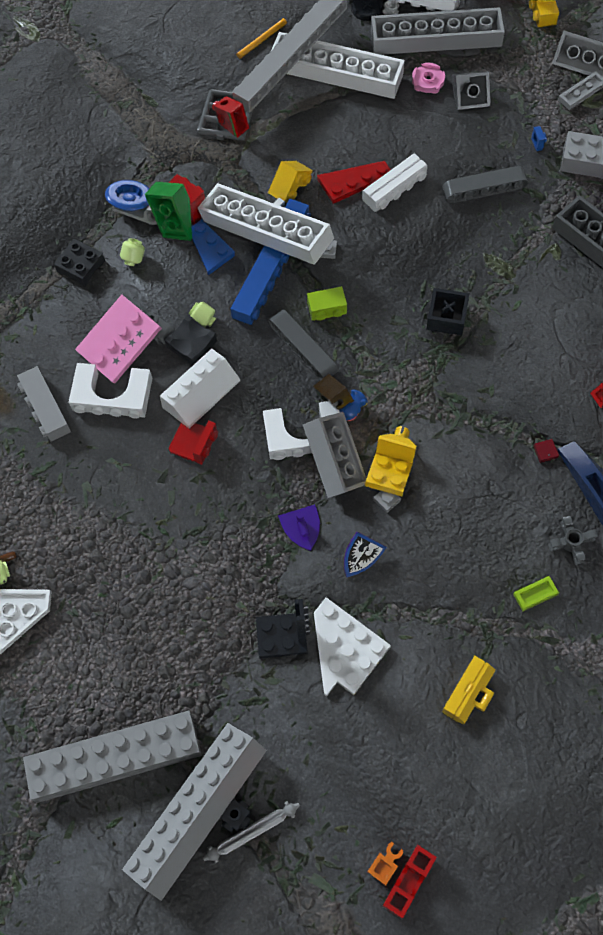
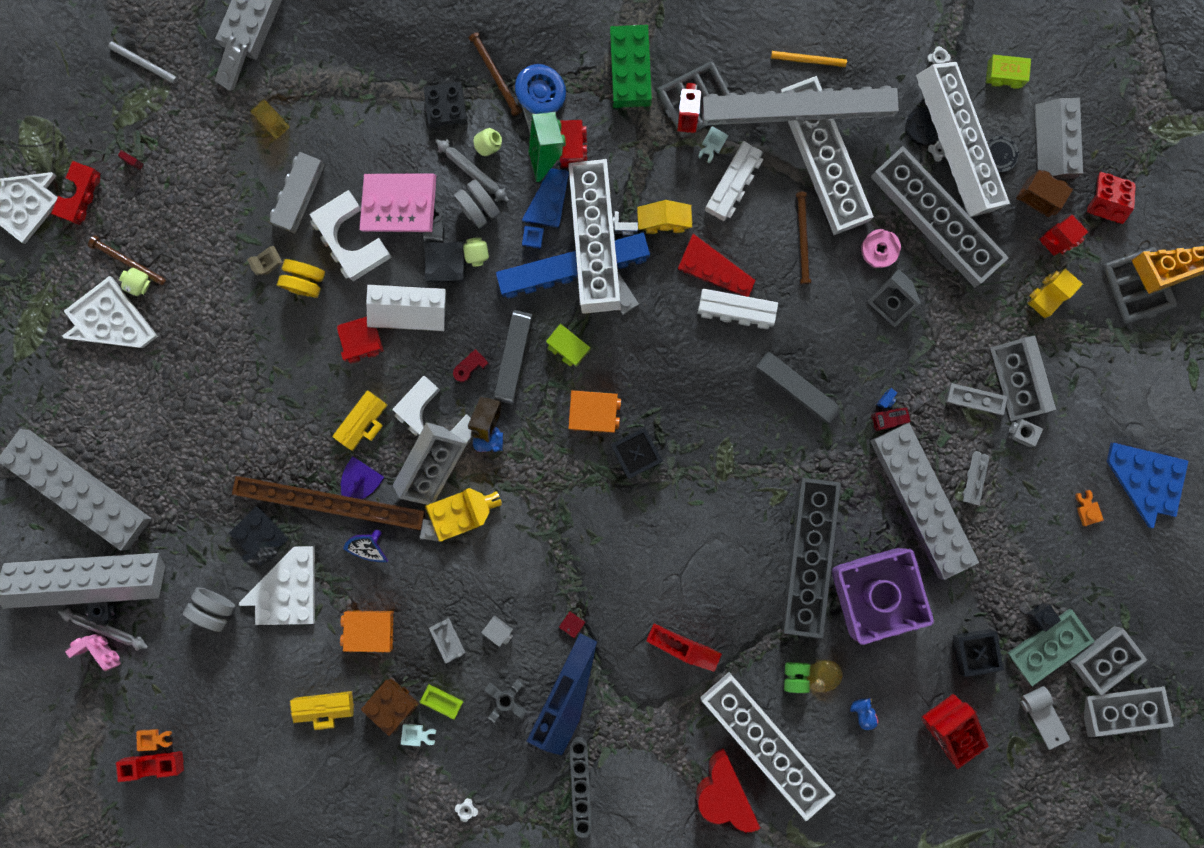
camera: 50 degrees right, 20 degrees up
none -> bright pink bracket [65,633,121,671]
none -> light grey wheel [183,587,235,632]
none -> reddish brown plate [232,476,425,530]
none -> dark tan bracket [247,246,283,275]
none -> yellow wheel [277,259,325,298]
none -> yellow piece [332,390,387,451]
none -> orange brick [340,611,394,652]
none -> reddish brown brick [361,678,420,736]
none -> light aqua plate [401,724,436,746]
none -> light grey hinge [429,618,466,663]
none -> light grey wheel [436,139,509,202]
none -> light grey wheel [453,179,500,229]
none -> dark red leg [453,349,490,383]
none -> reddish brown bar [469,32,522,116]
none -> light grey brick [481,616,513,647]
none -> blue plate [522,226,544,249]
none -> orange brick [569,390,621,433]
none -> green brick [610,25,652,108]
none -> light aqua plate [699,126,728,163]
none -> white brick [705,141,764,221]
none -> reddish brown bar [796,192,811,284]
none -> dark red leg [871,407,911,431]

